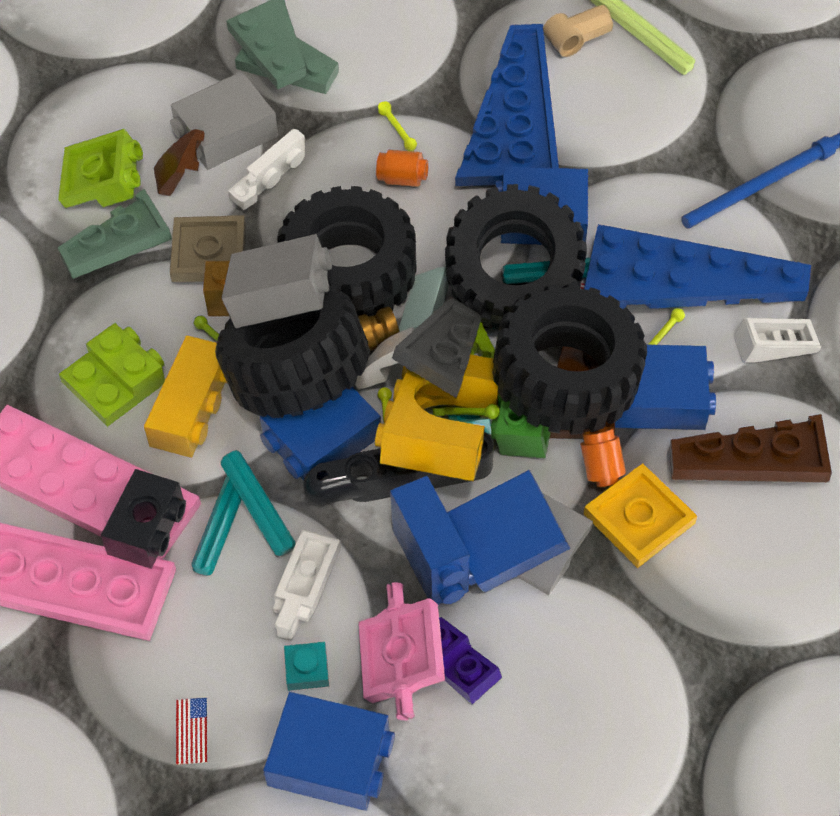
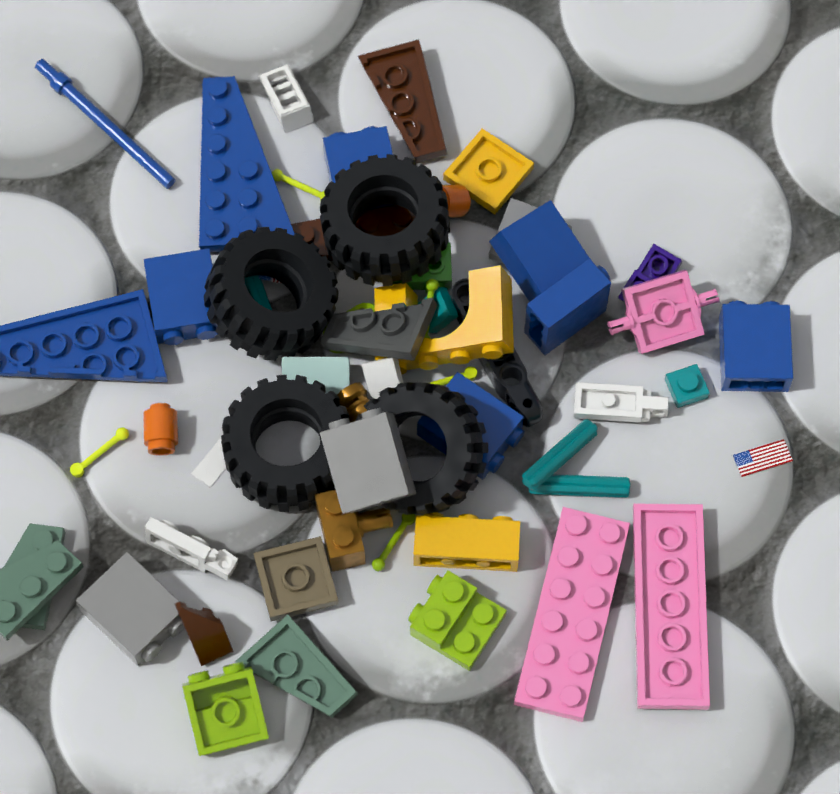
camera: 105 degrees left, 10 degrees up
black brick [100,469,186,569] -> none

